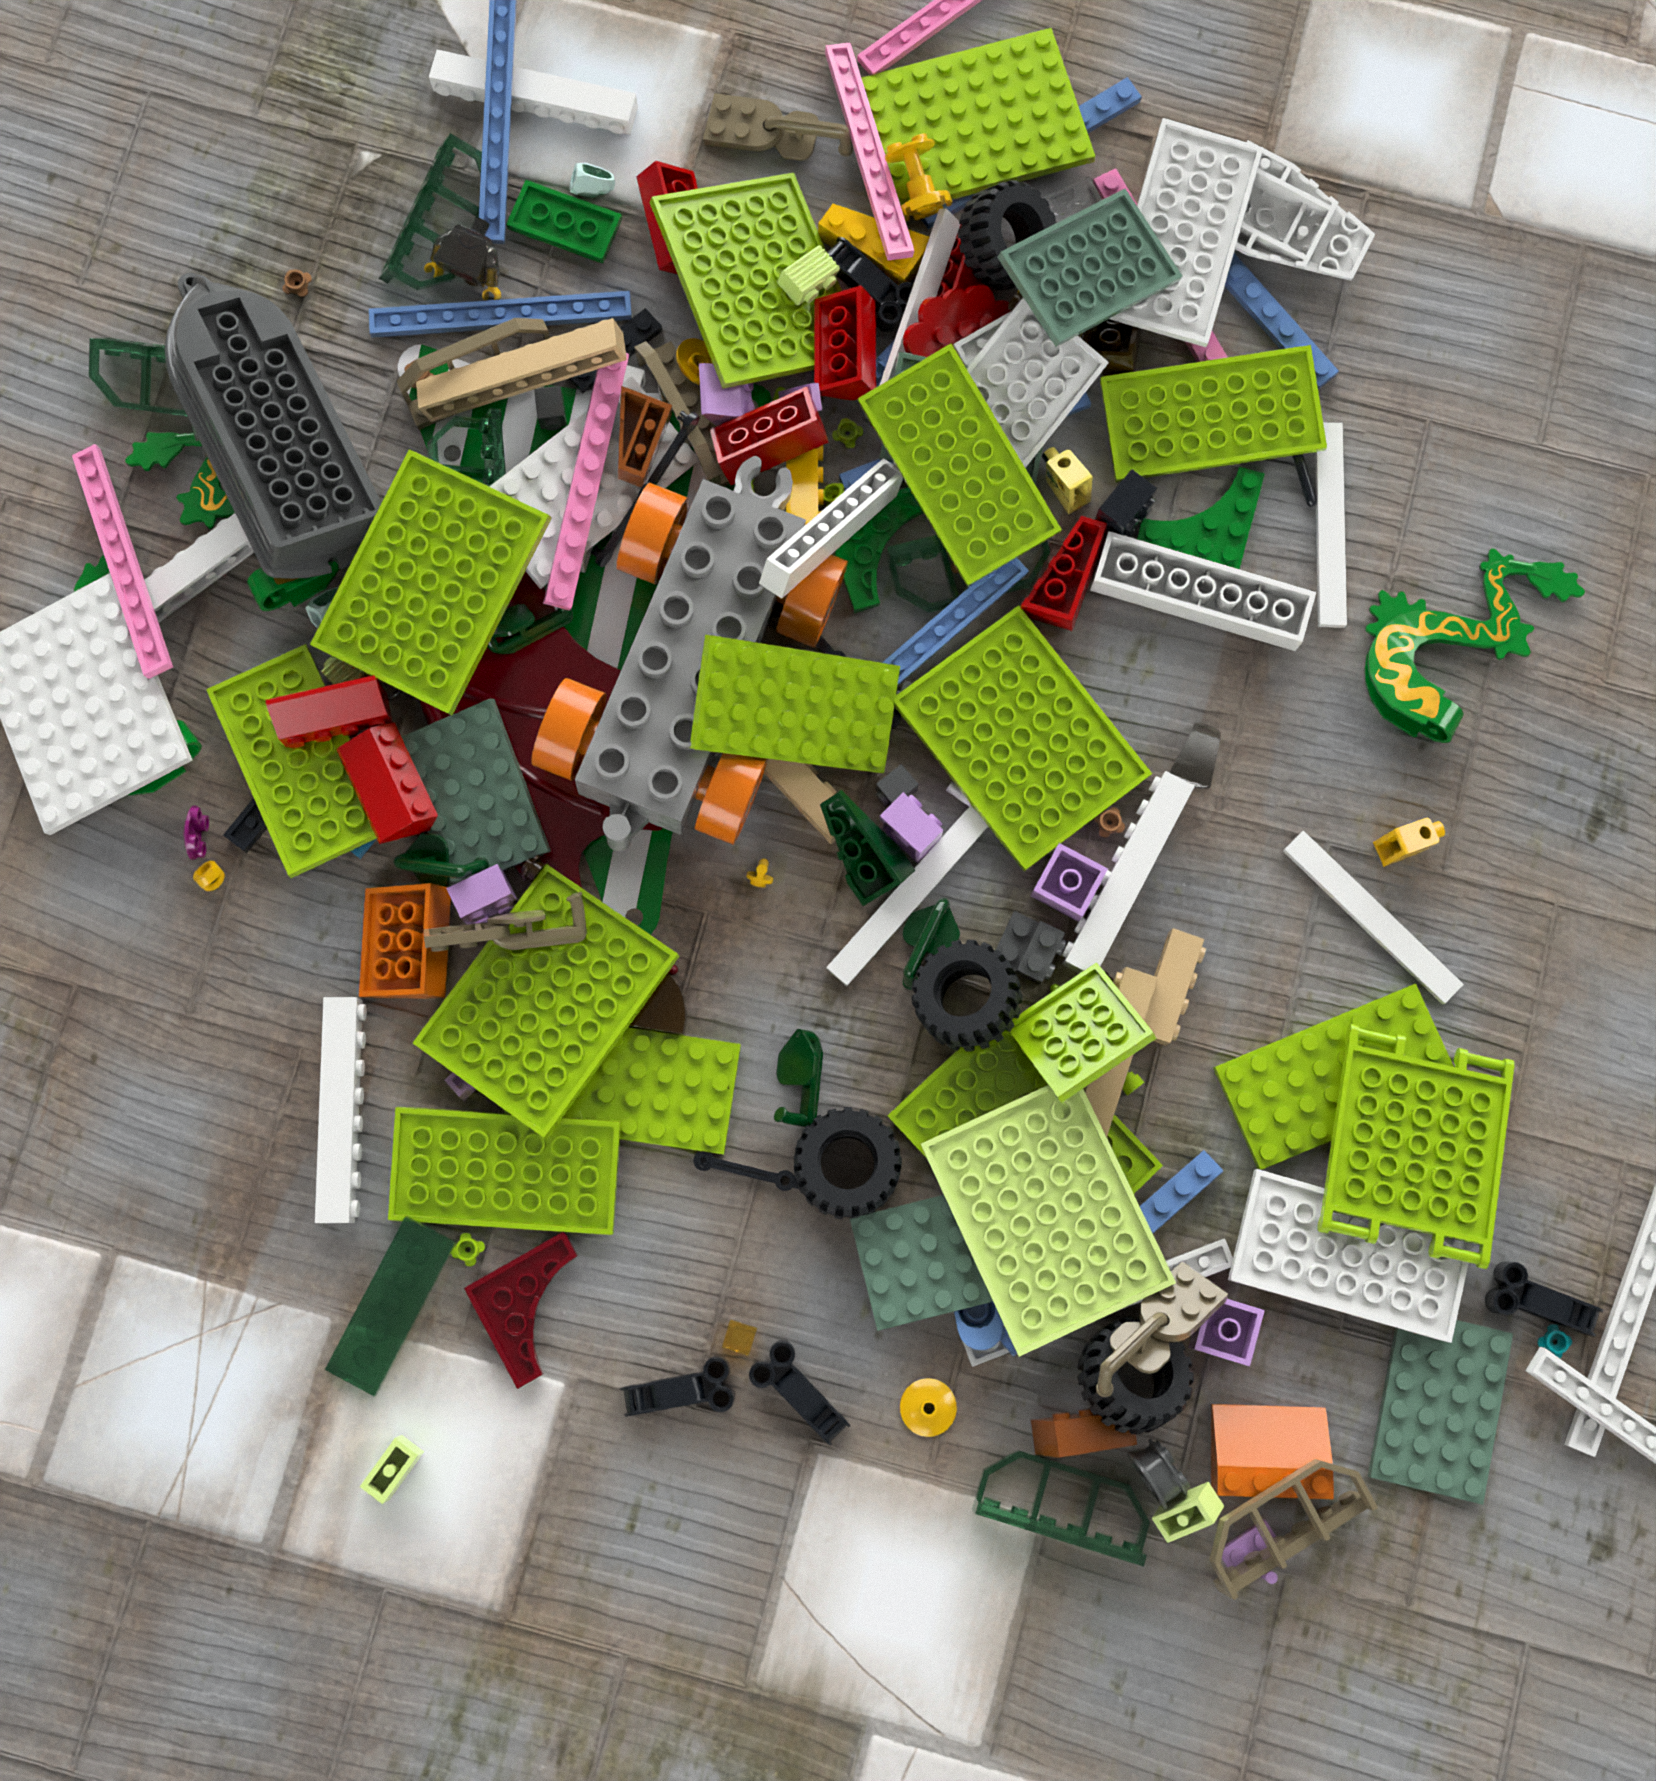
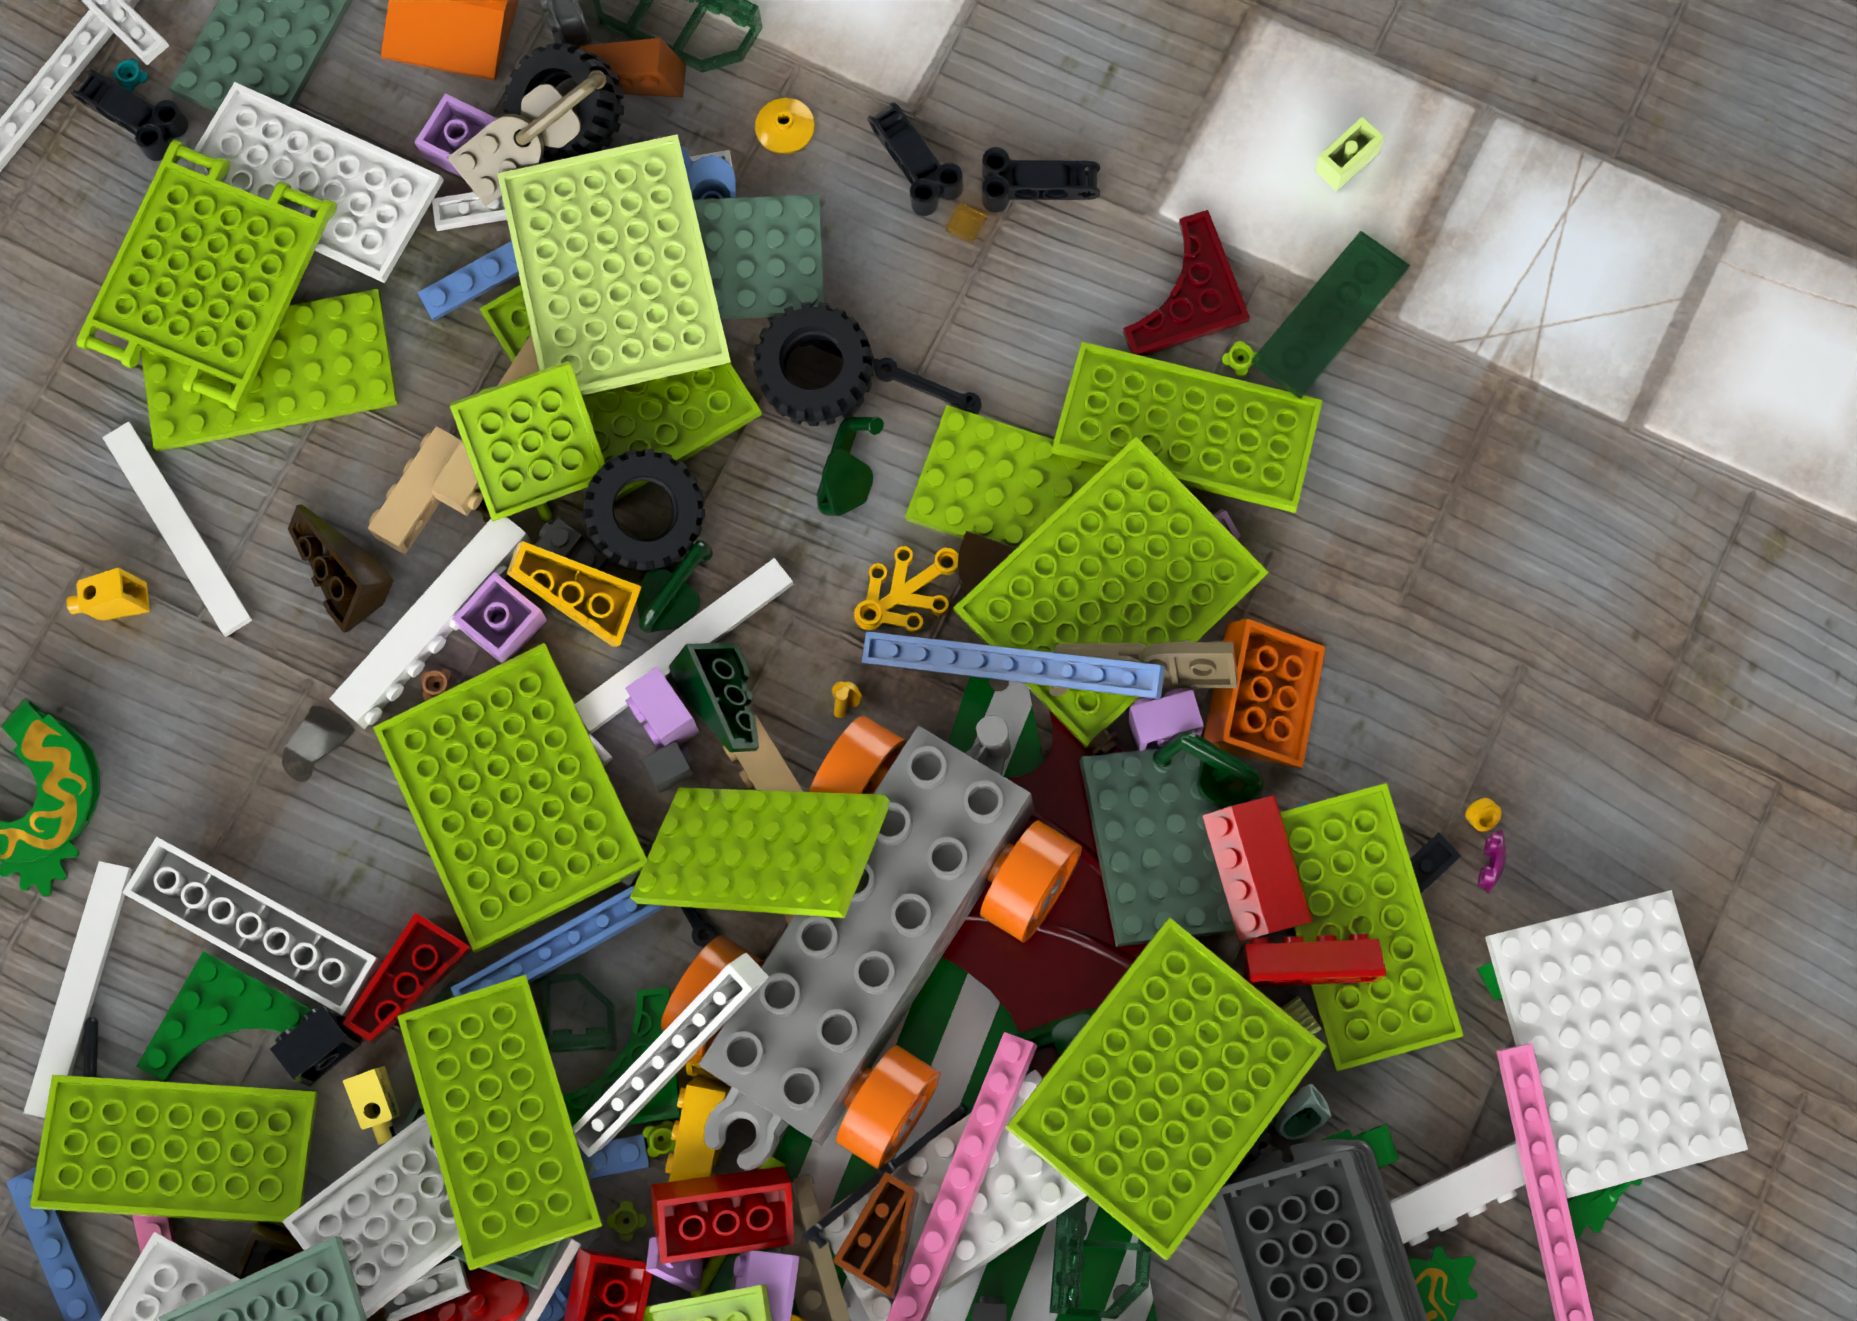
camera: 160 degrees left, 5 degrees down
white brick [315,997,367,1223] -> none
none -> dark brown wedge [288,504,393,633]
none -> yellow wedge [506,541,641,648]
none -> yellow plant [854,546,959,634]
none -> medium blue plate [861,631,1165,699]

